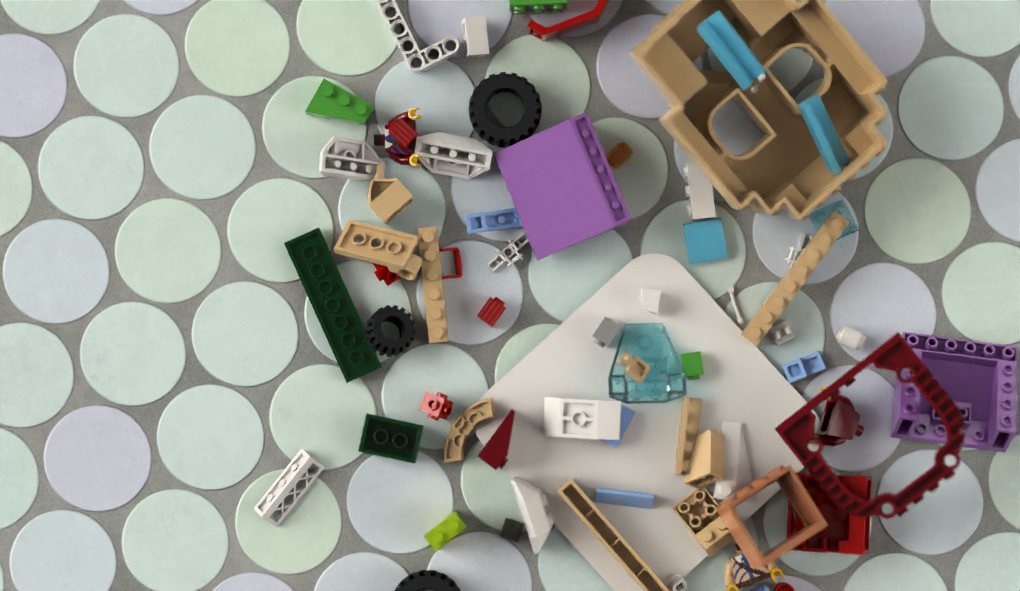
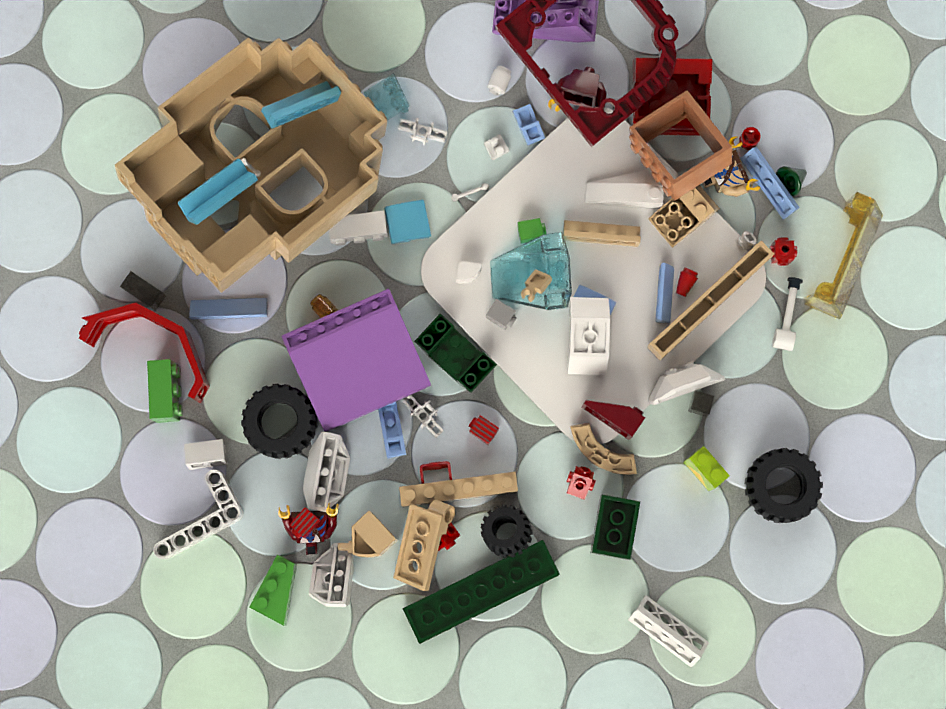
camera: 90 degrees left, 5 degrees down
tan slope [684,429,725,489] -> none
tan brick [741,210,850,346] -> none
none -> light blue slope [189,298,267,320]
none -> dark green slope [414,313,497,393]
none -> red cone [675,267,698,297]

